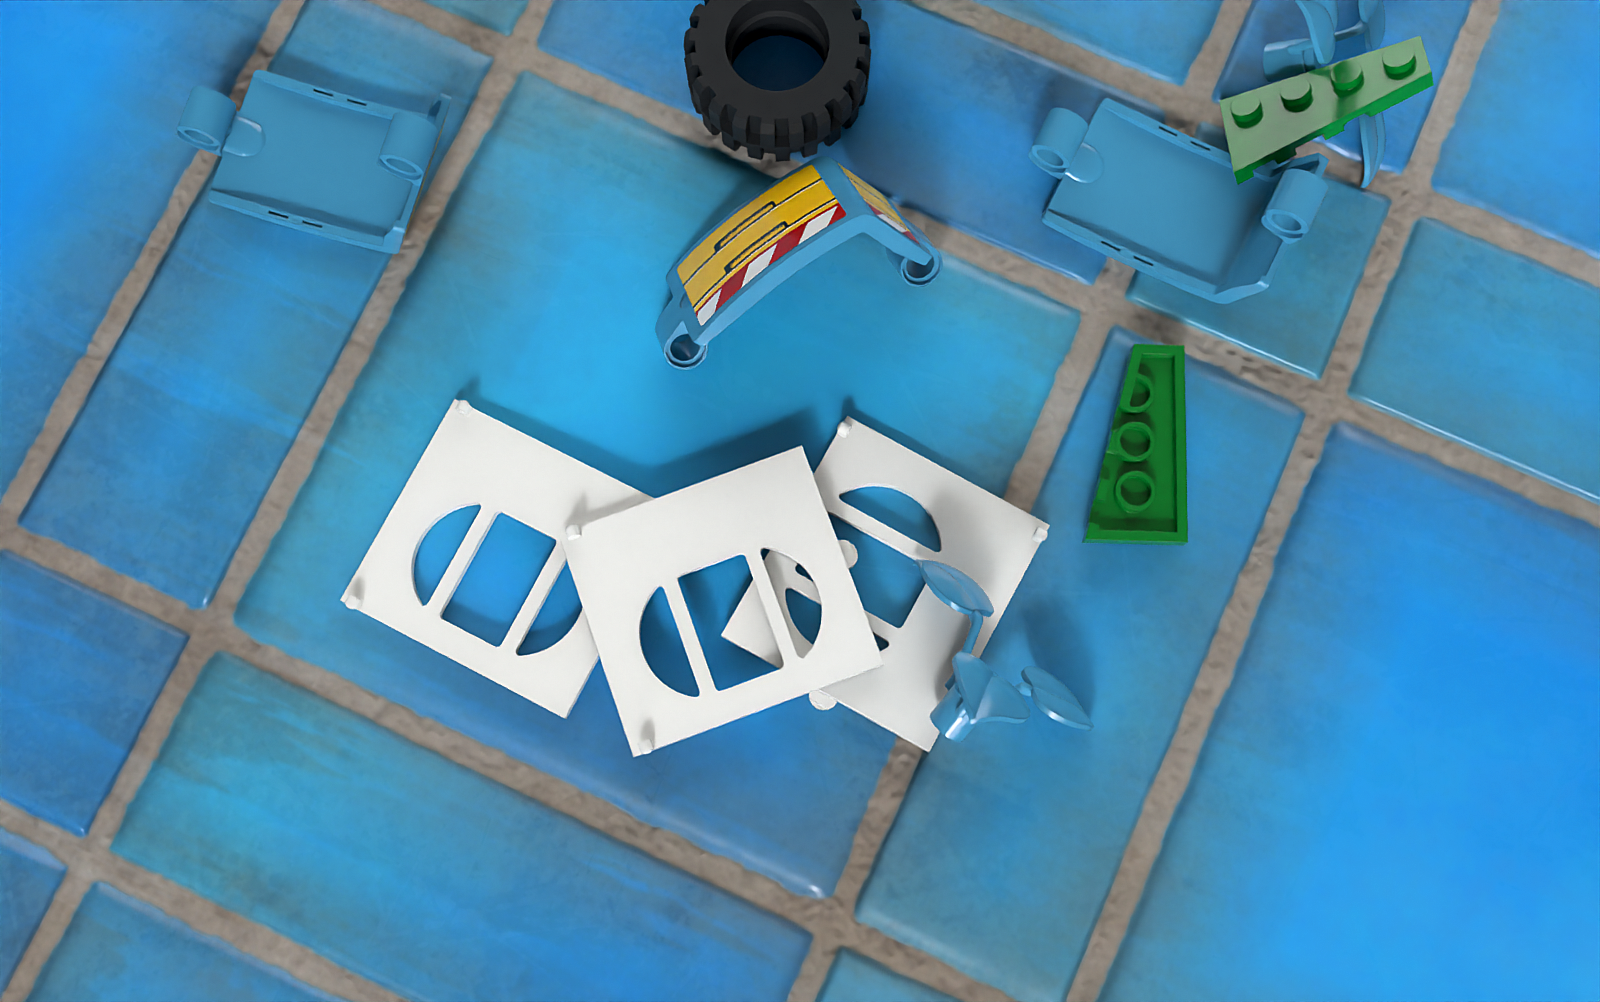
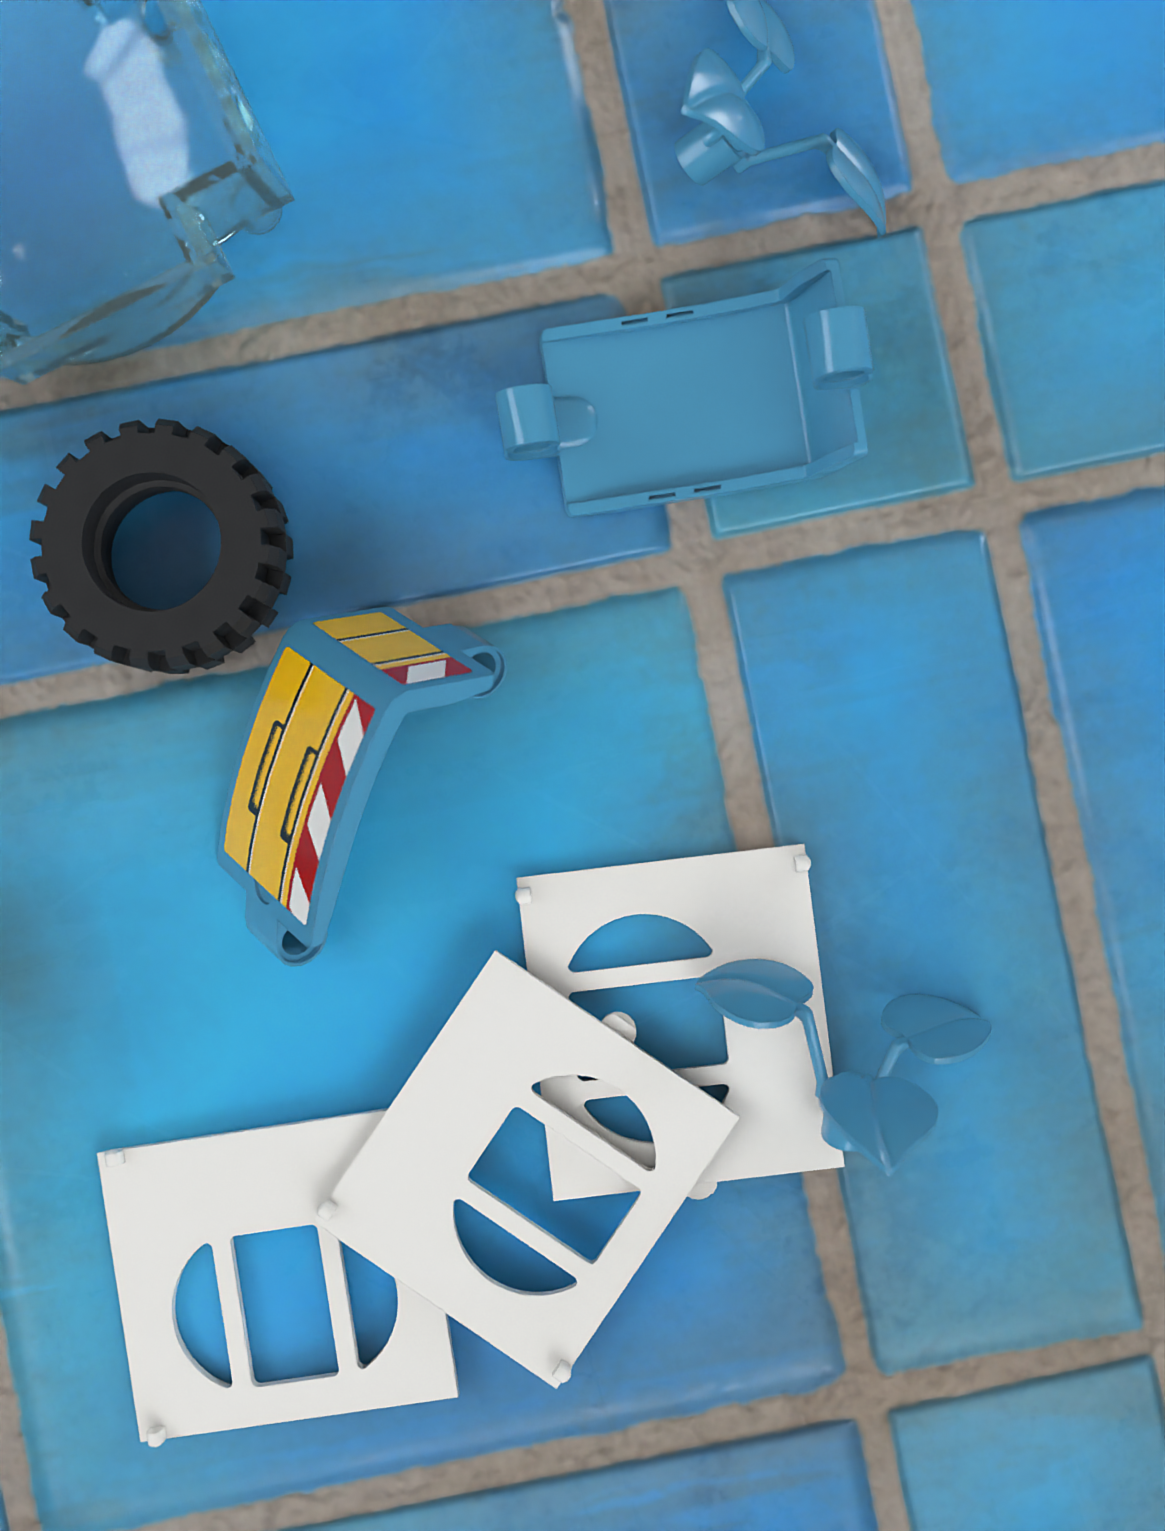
camera: 35 degrees left, 10 degrees up
green wing [1082,344,1188,546] -> none
wing [1219,36,1434,185] -> none

